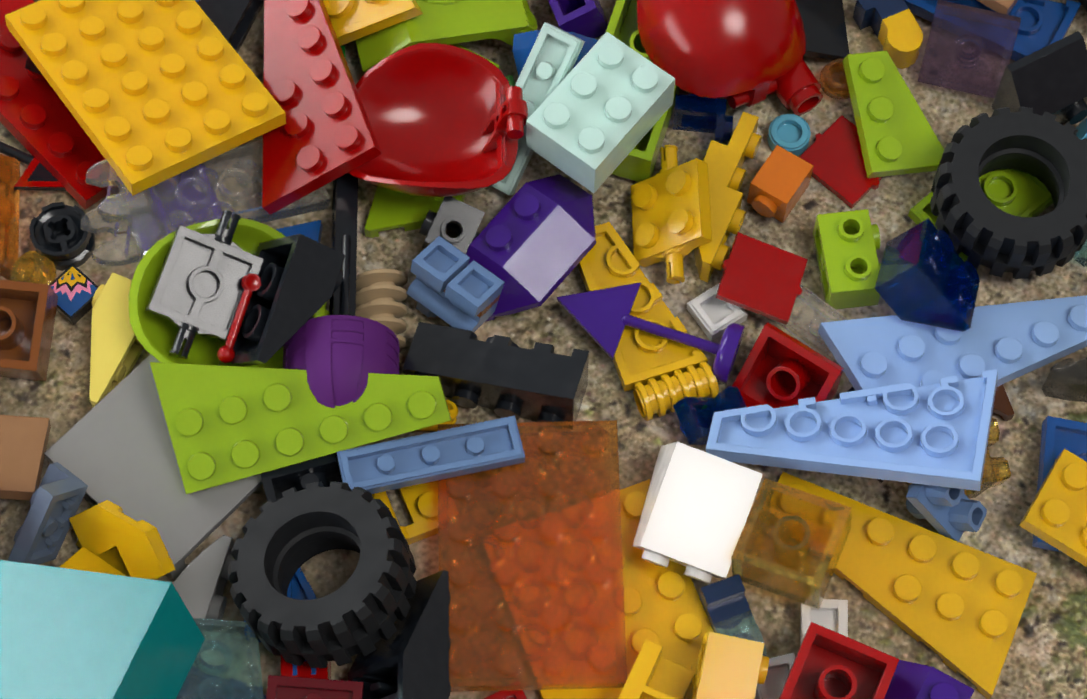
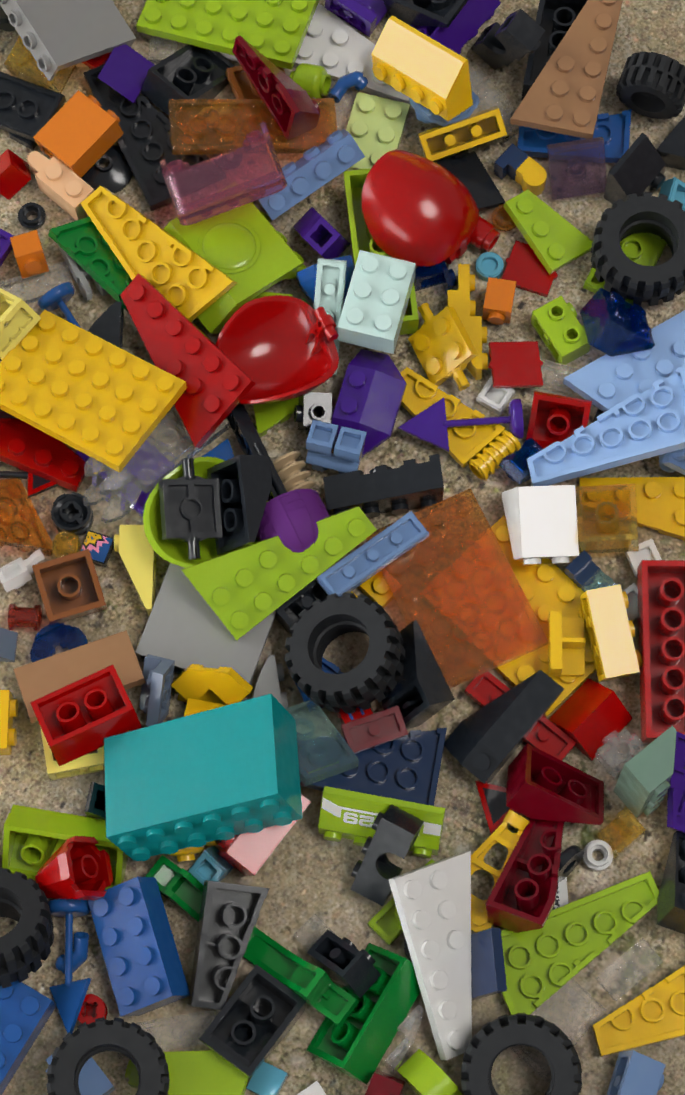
camera: 20 degrees left, 5 degrees up
red hinge [217,273,261,363] -> none

